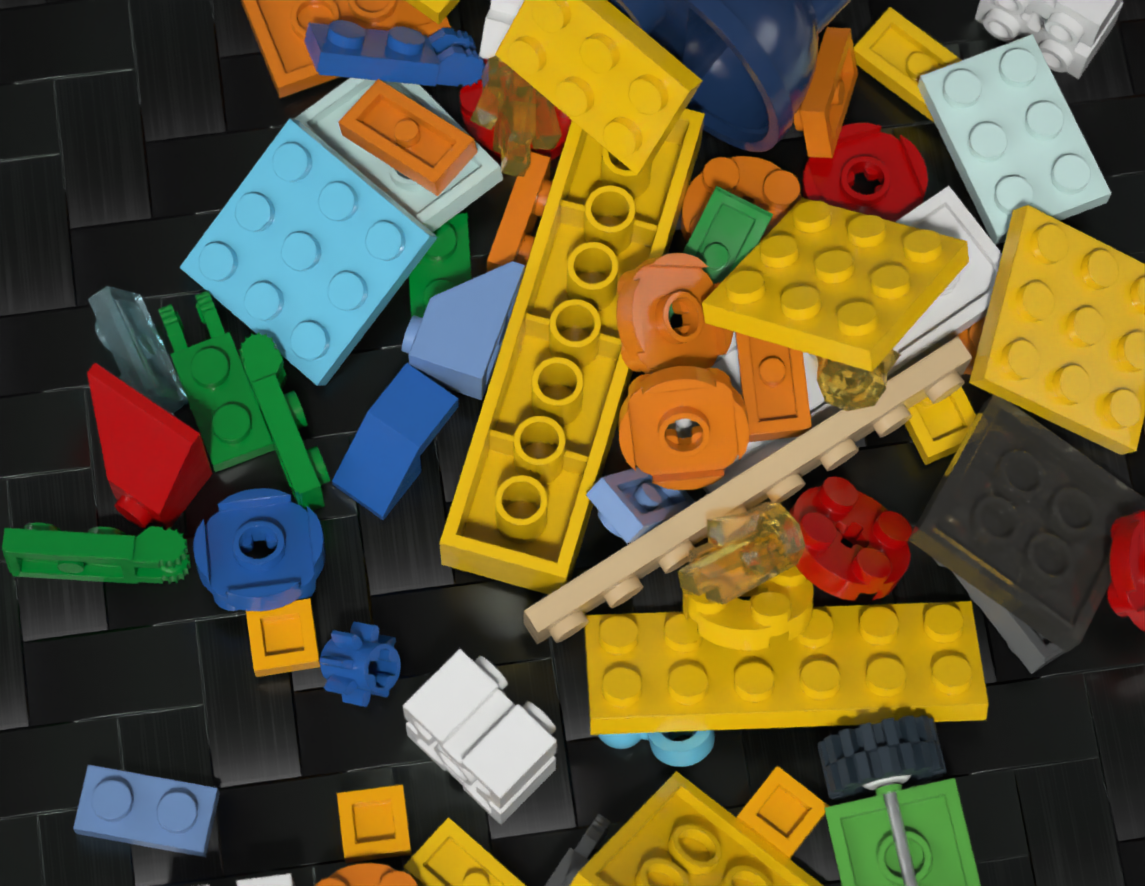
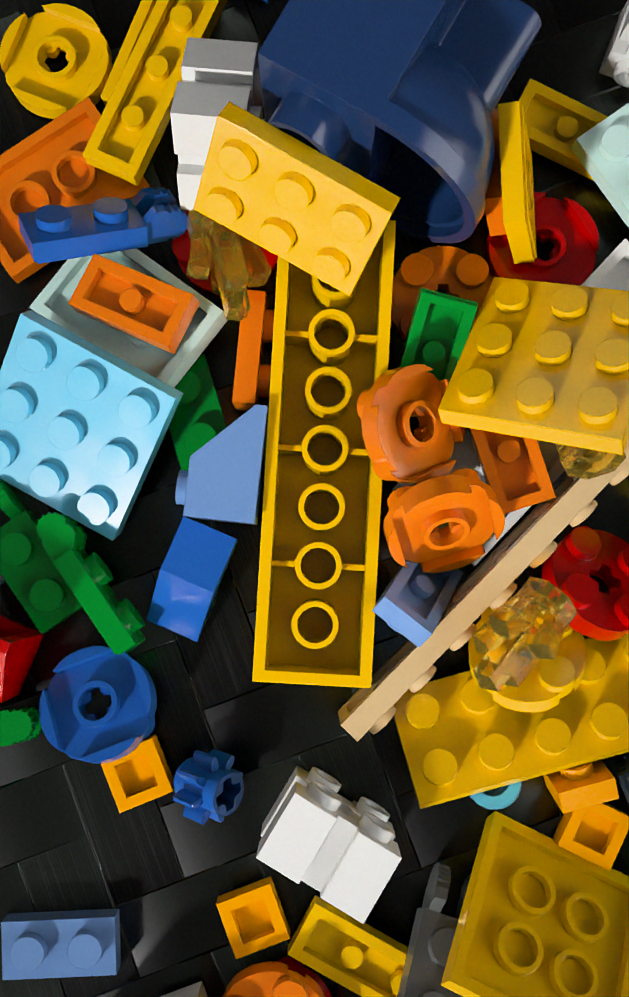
camera: 10 degrees left, 15 degrees up
none -> yellow tile [498,101,537,264]
none -> light orange plate [543,760,619,814]

